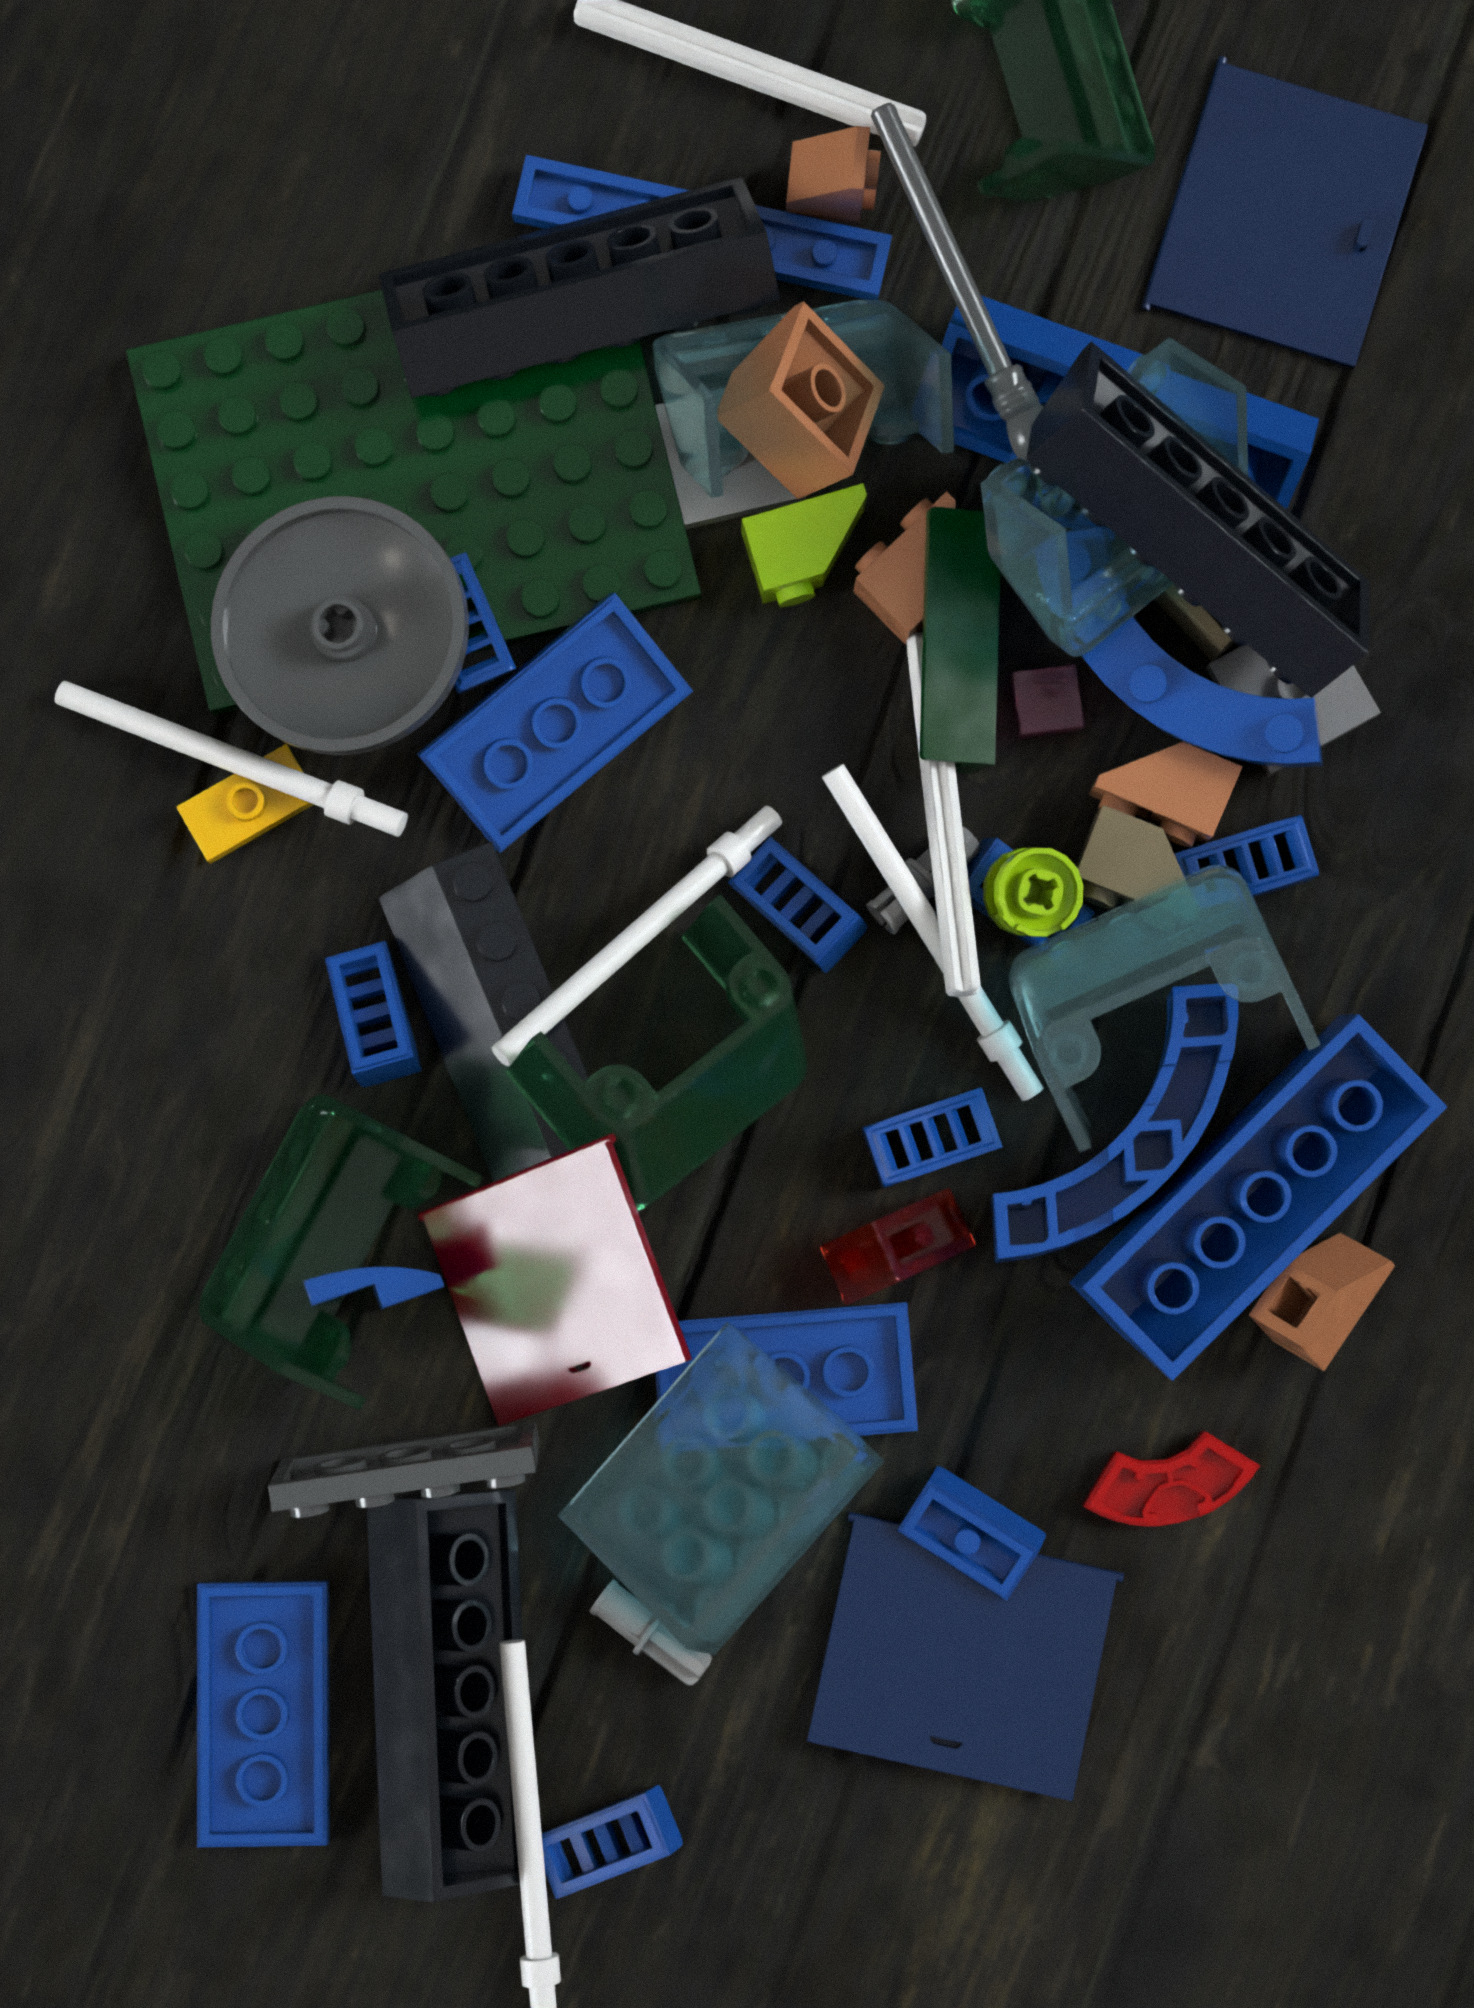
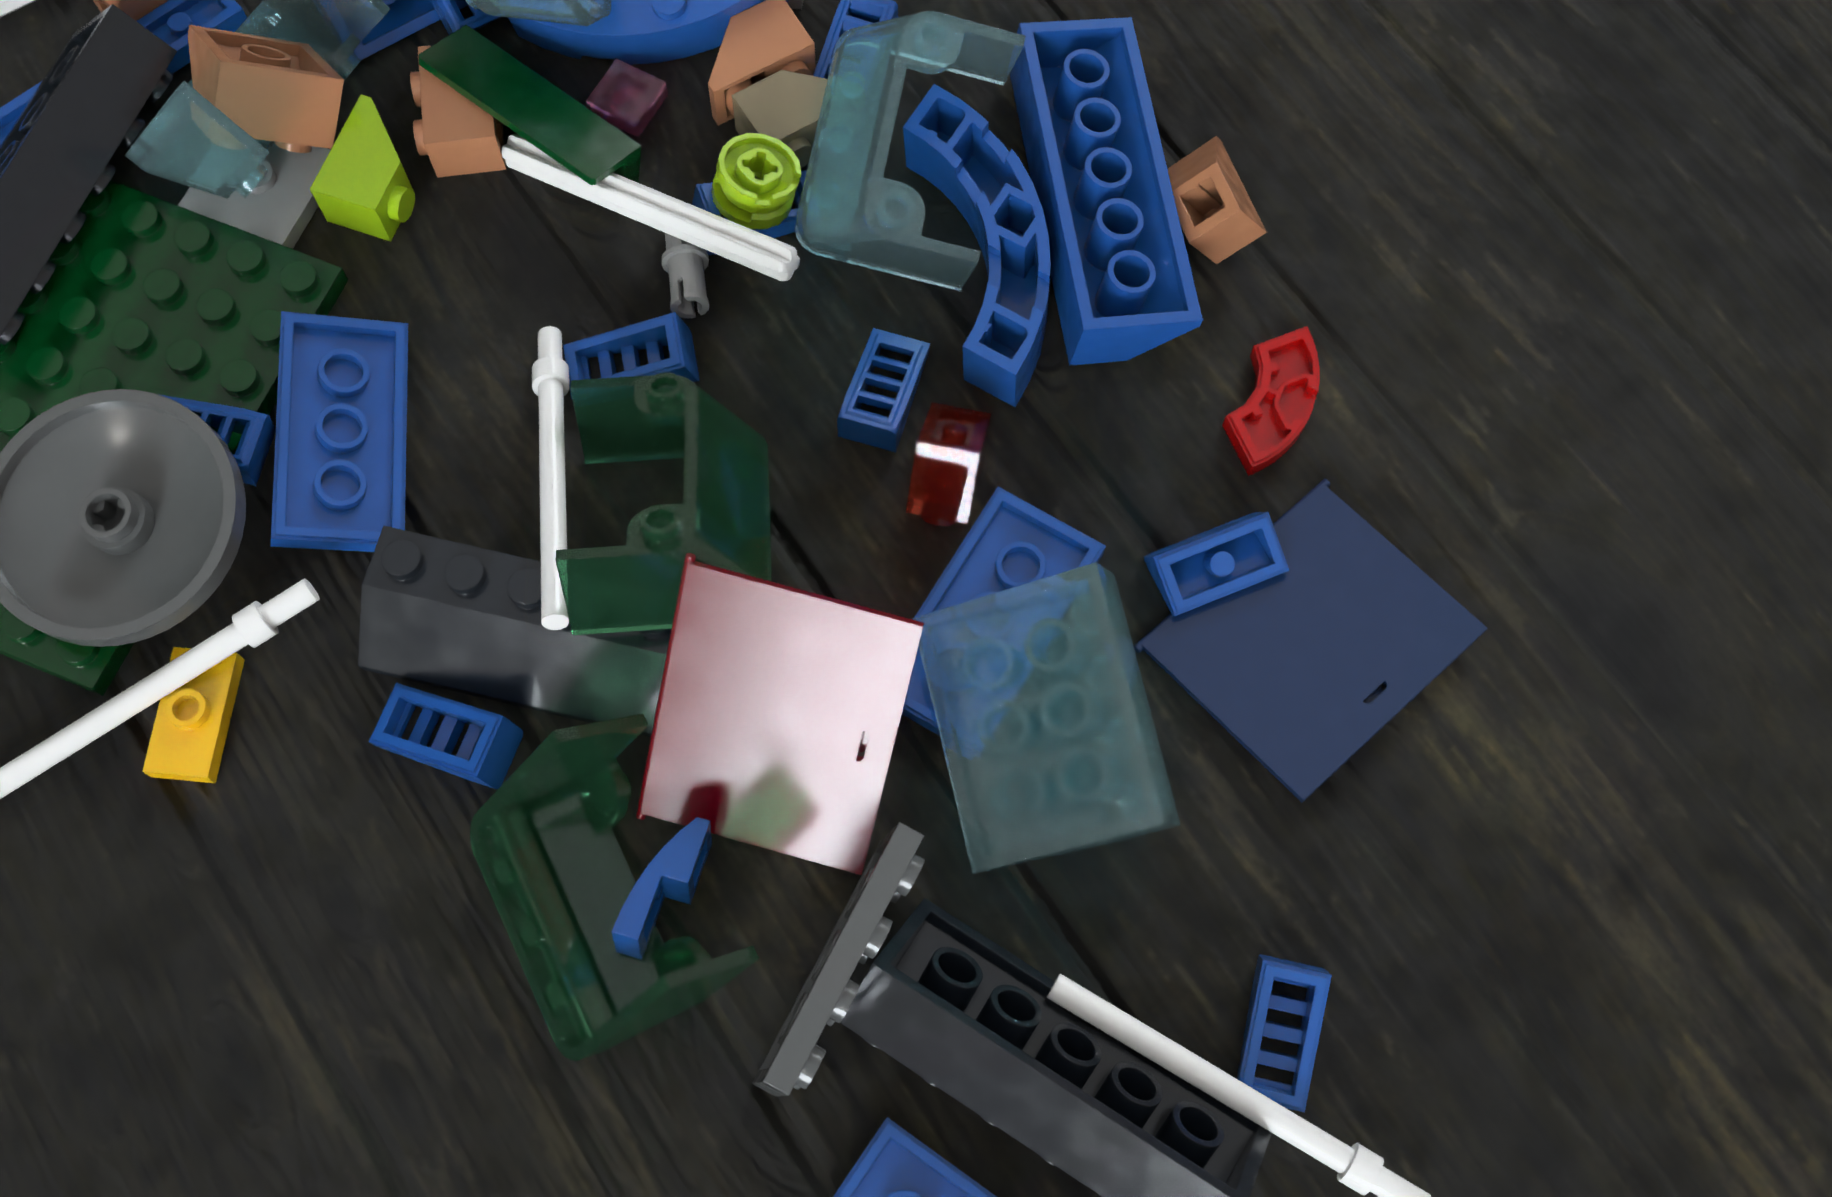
camera: 55 degrees left, 15 degrees down
light grey axle [589,1579,712,1686] -> none
white bar [822,763,1044,1101] -> none

